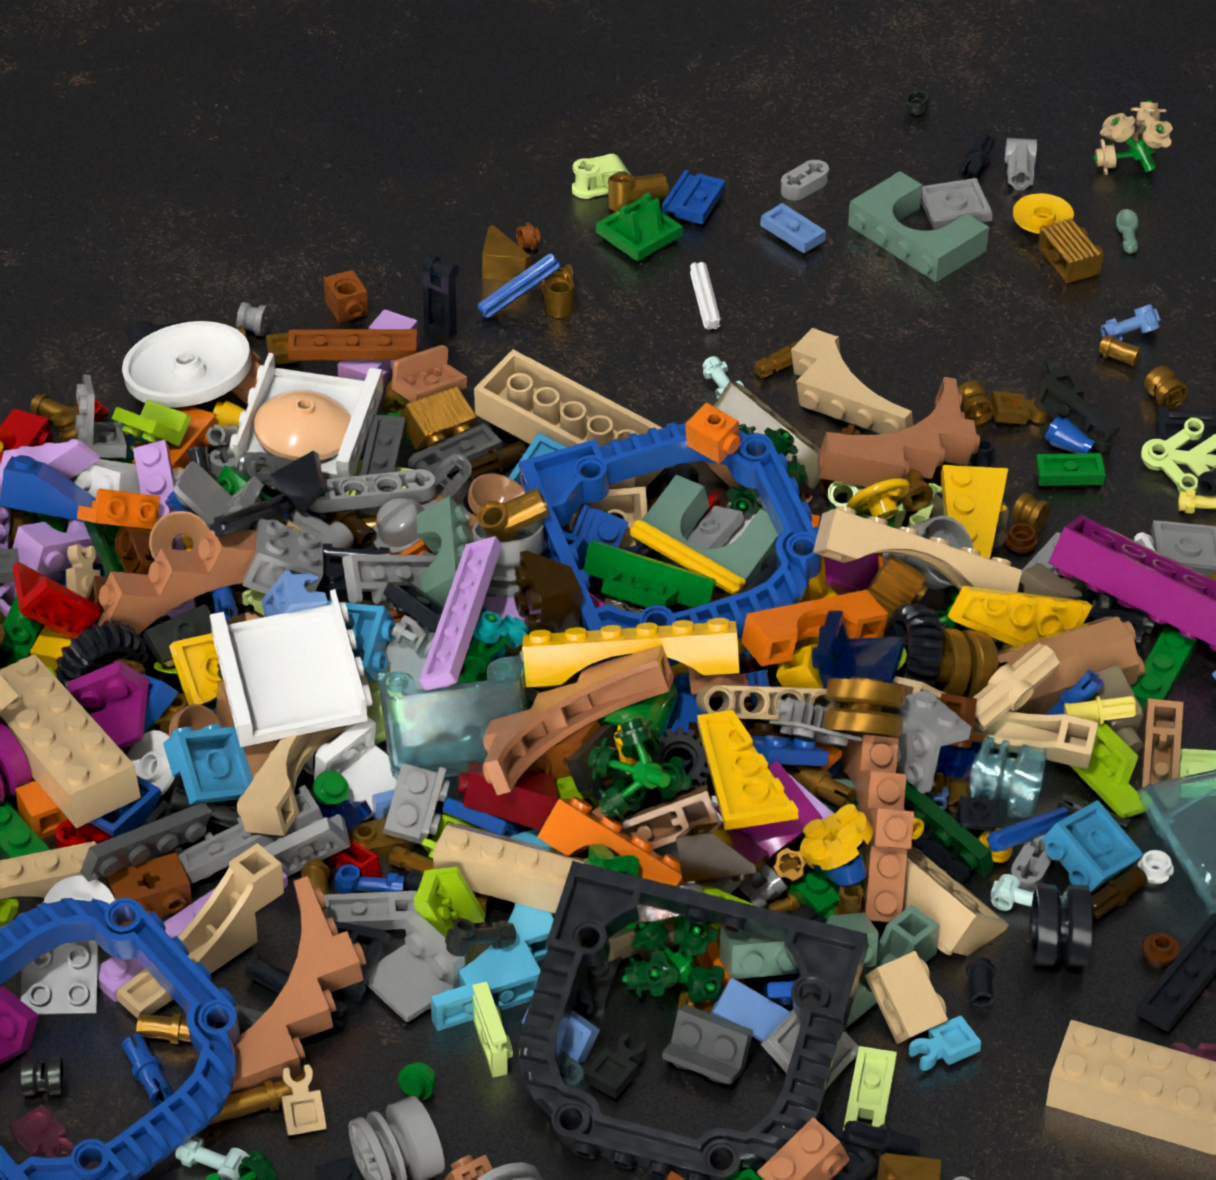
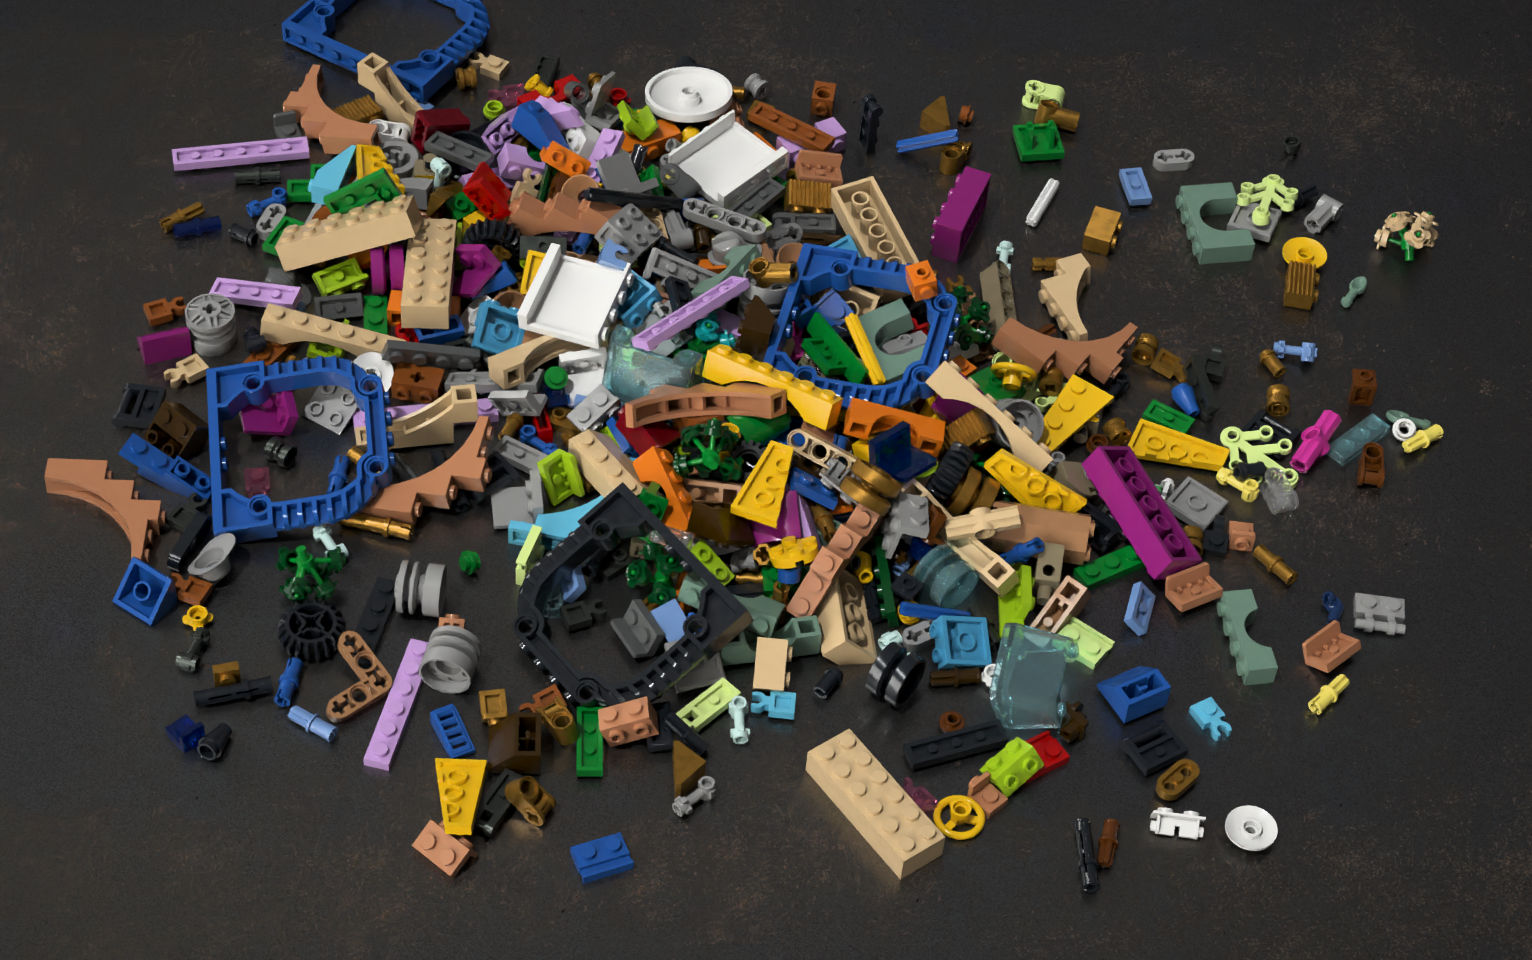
camera: 30 degrees right, 5 degrees up
light nougat dish [254,390,351,461] -> none
black slope [270,450,326,513] -> none
tan plate [281,1064,327,1136] -> none
pearl dark grey bar [445,918,516,956] -> none
blue plate [662,170,726,224] -> none
light yellow axle [1064,696,1137,725] -> none
none -> dark grey piece [564,81,592,120]
none -> light aqua bar [728,696,750,744]
none -> magenta brick [930,166,991,263]
none -> pearl gold brick [1081,206,1123,256]
none -> yellow wing [1128,418,1230,471]
none -> yellowish green plant [1237,174,1298,226]

